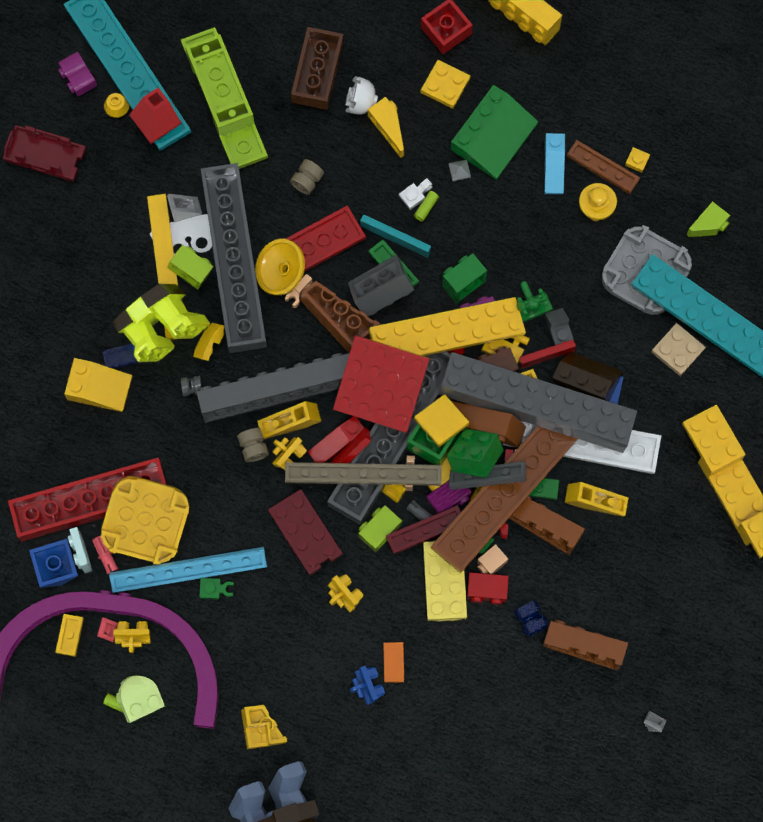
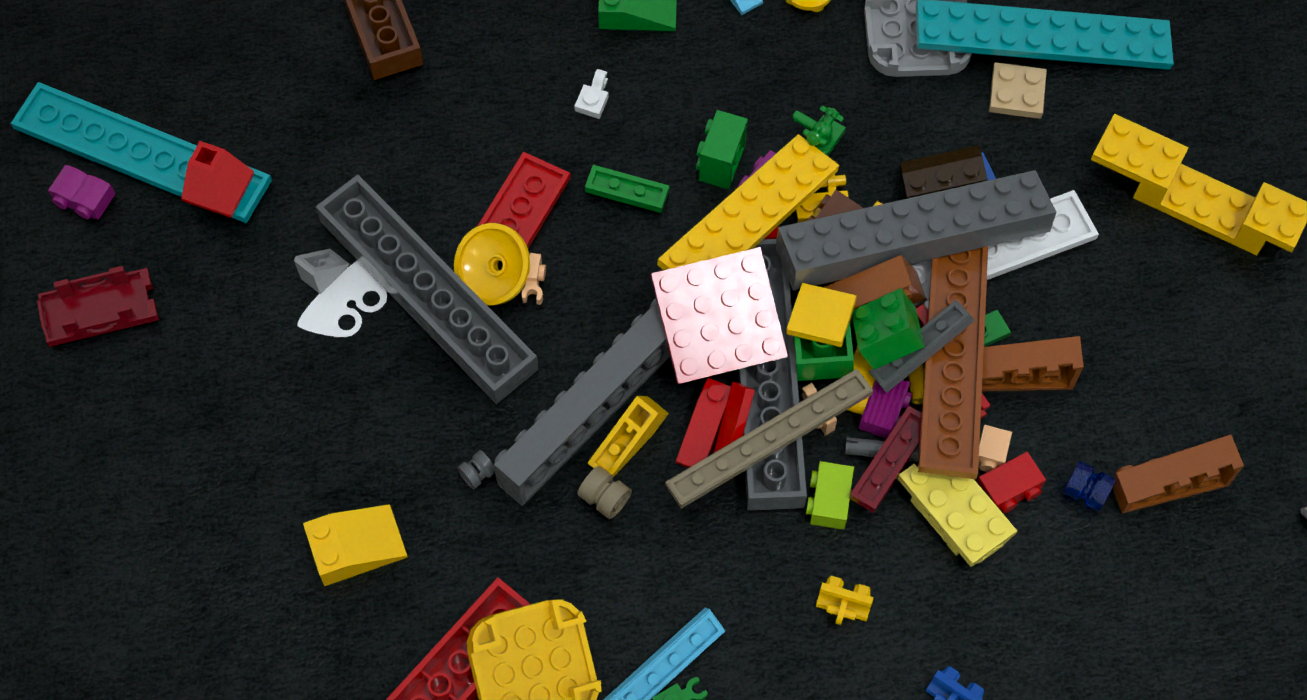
camera: 35 degrees left, 10 degrees down
clear blue tile [102,344,141,369] -> none
yellow cone [104,93,129,118] -> none
neon yellow piece [112,284,210,362] -> none
yellow tile [147,194,178,340] -> none
lime brick [167,245,214,289] -> none
lime bracket [181,27,268,169] -> none
yellow slope [193,323,225,361] -> none
dark red piece [268,489,343,575] -> none
yellow hips [272,437,307,470] -> none
dark tan wheel [290,159,324,195] -> none
dark orange wedge [300,281,380,353] -> none
white cylinder [345,76,378,115] -> none
dark grey slope [348,254,414,317] -> none
teal tile [360,215,431,258] -> none
yellow slope [368,97,404,158] -> none
yellow plate [382,485,406,503] -> none
orange tile [384,642,404,683] -> none
lime hinge [414,191,439,222] -> none
light grey slope [449,160,471,181] -> none
red tile [519,340,576,369] -> none
dark grey slope [544,308,573,346] -> none
yellow slope [565,482,628,517] -> none

